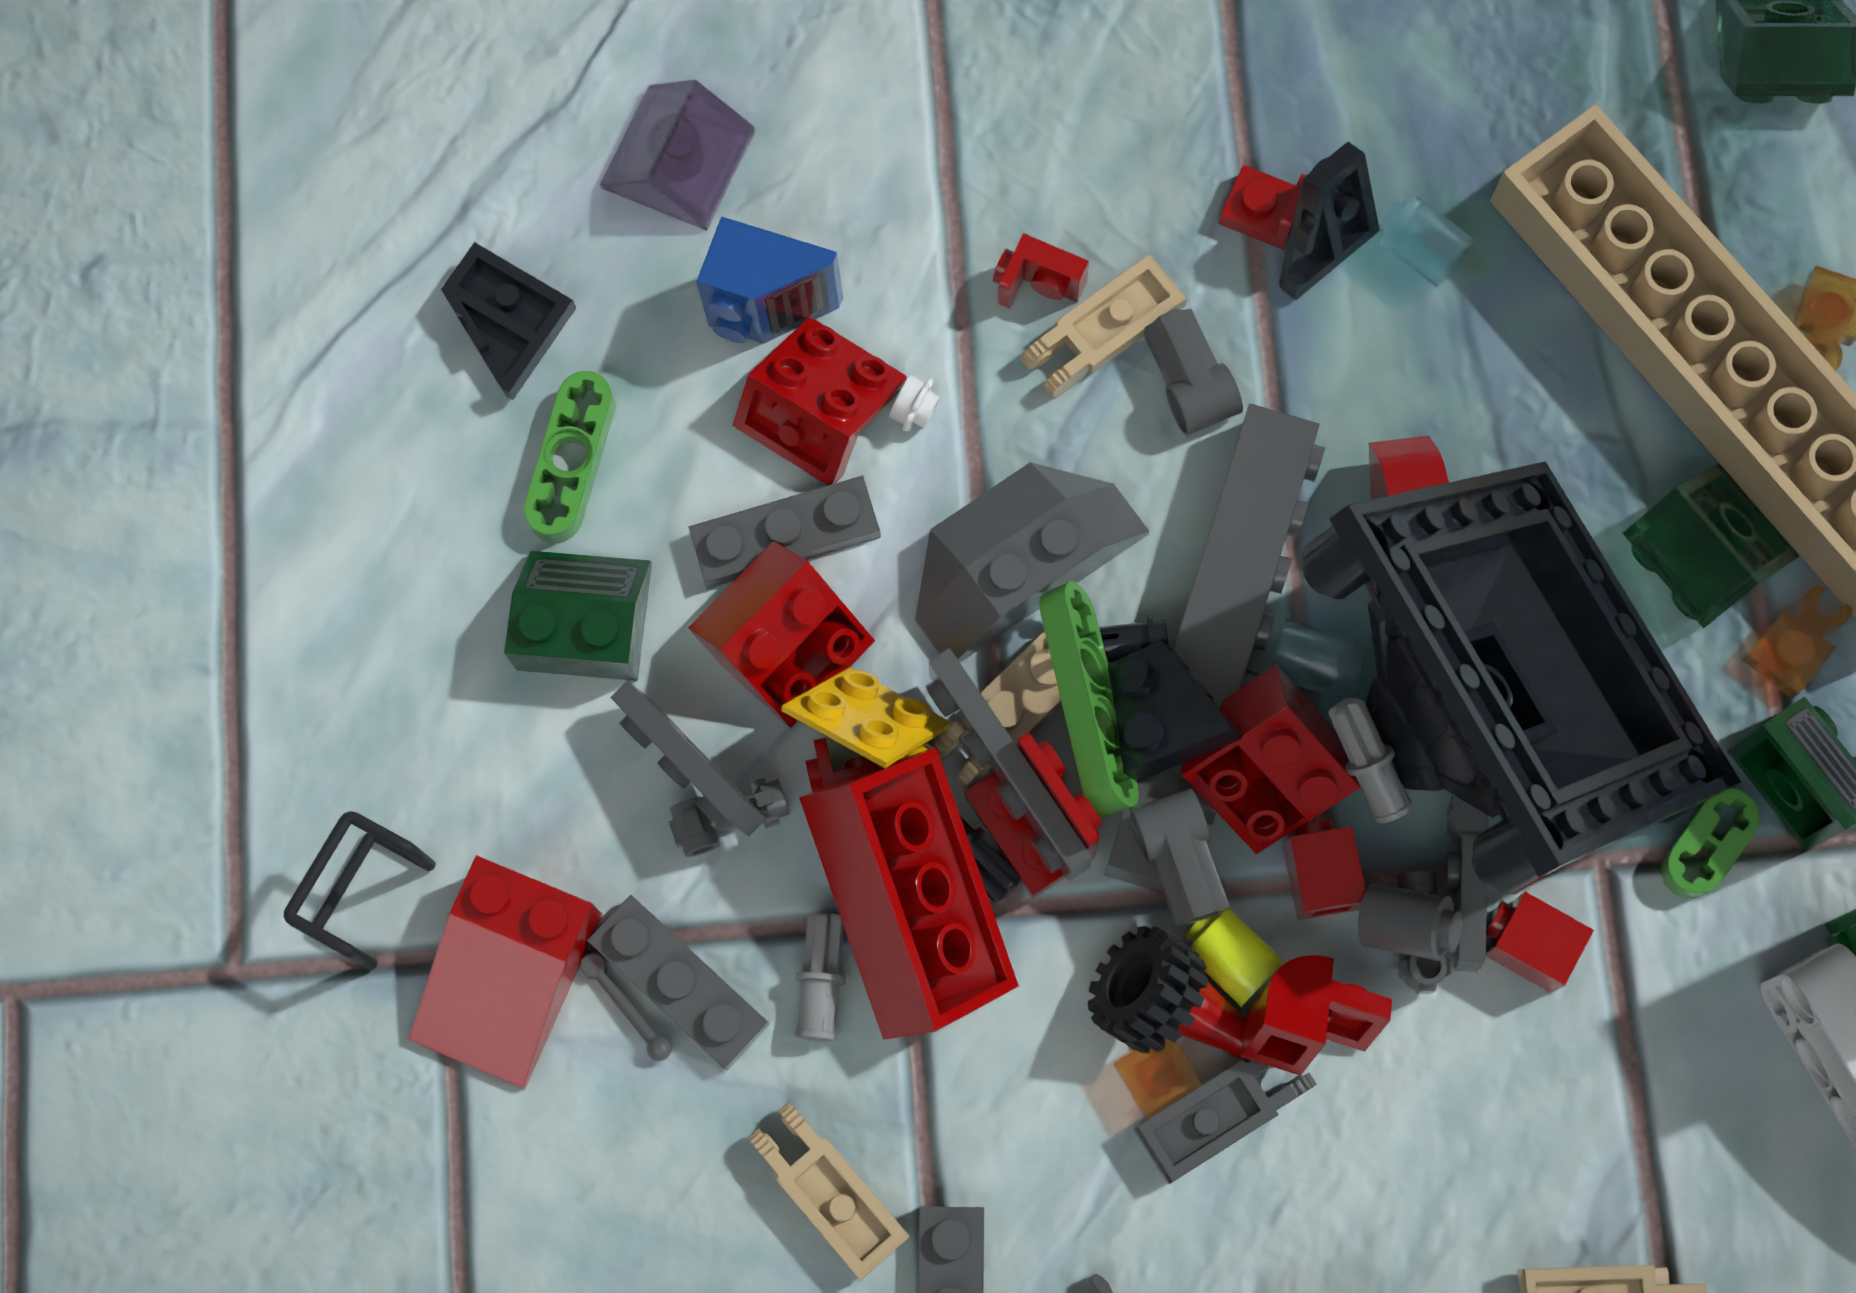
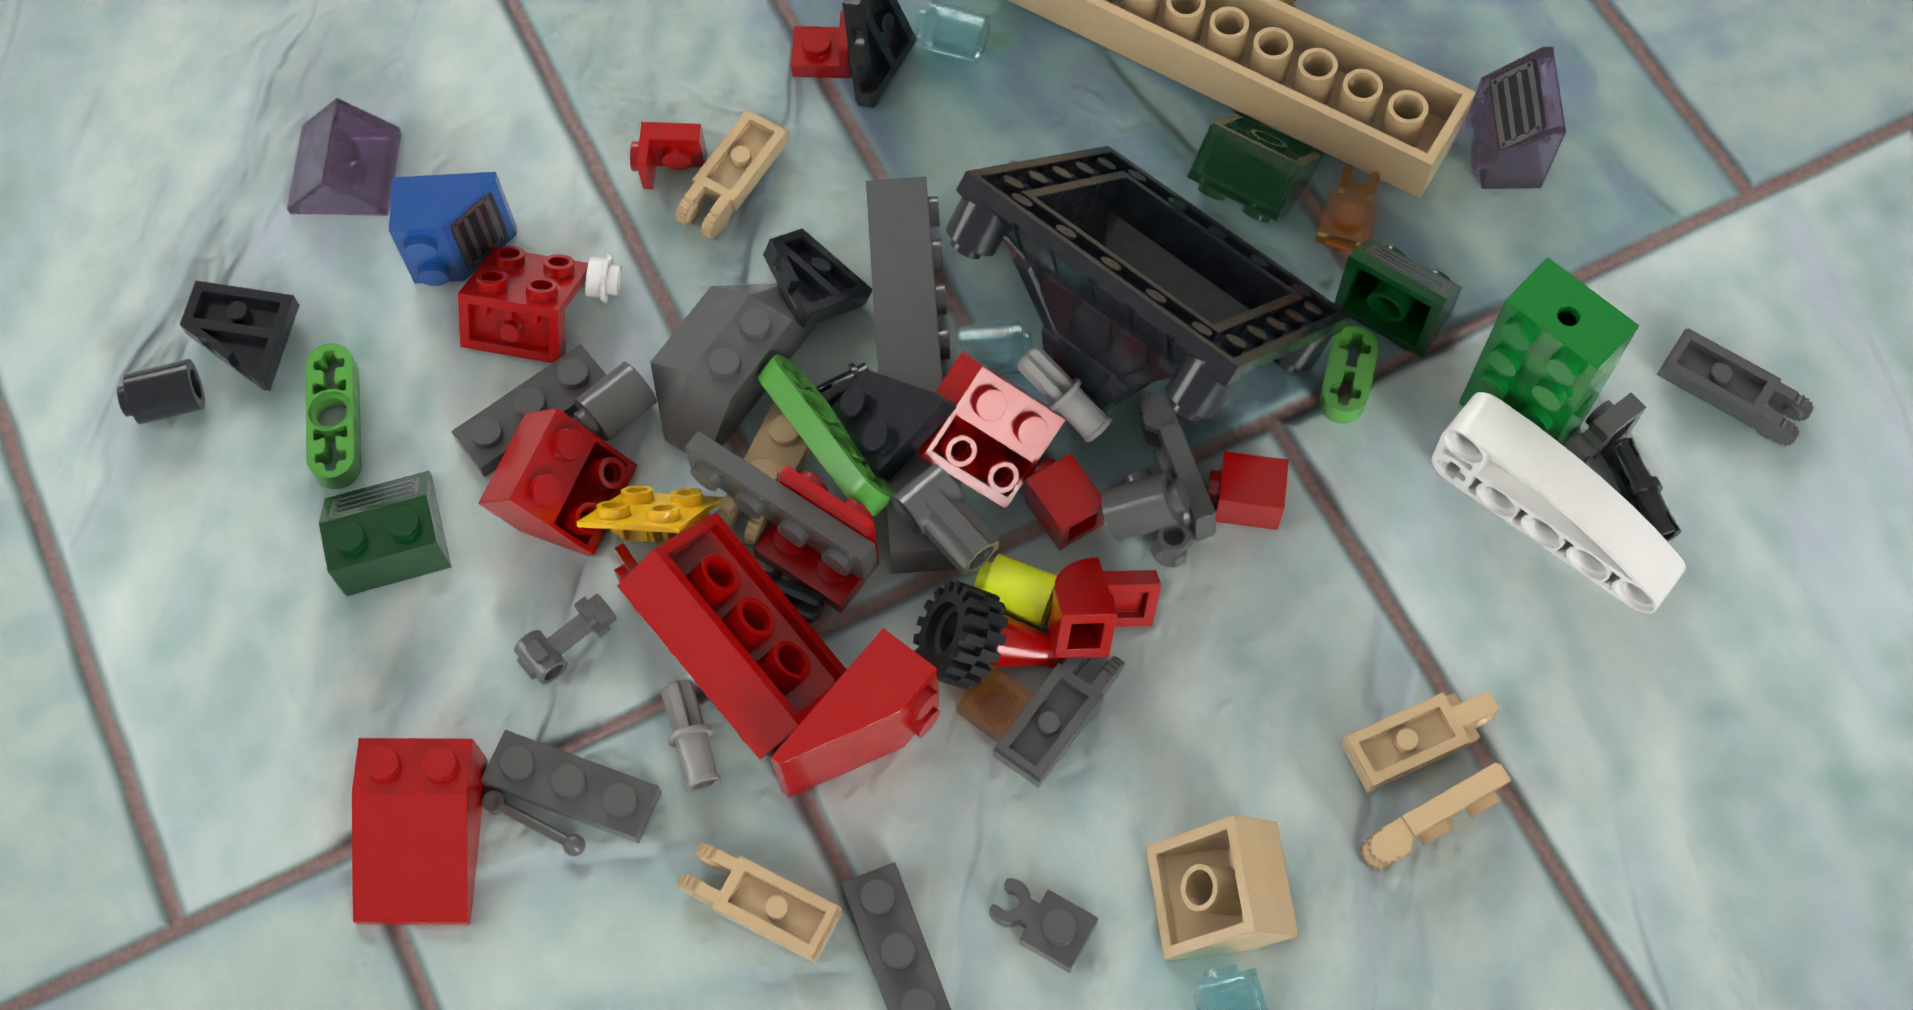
camera: 25 degrees left, 10 degrees down
black piece [283,811,436,970] -> none
dark grey plate [610,680,767,836] -> none
dark grey piece [1144,308,1243,436] -> none
none -> black brick [117,359,205,425]
none -> dark grey brick [573,361,657,441]
none -> black wing [763,228,873,329]
none -> red slope [771,628,940,798]

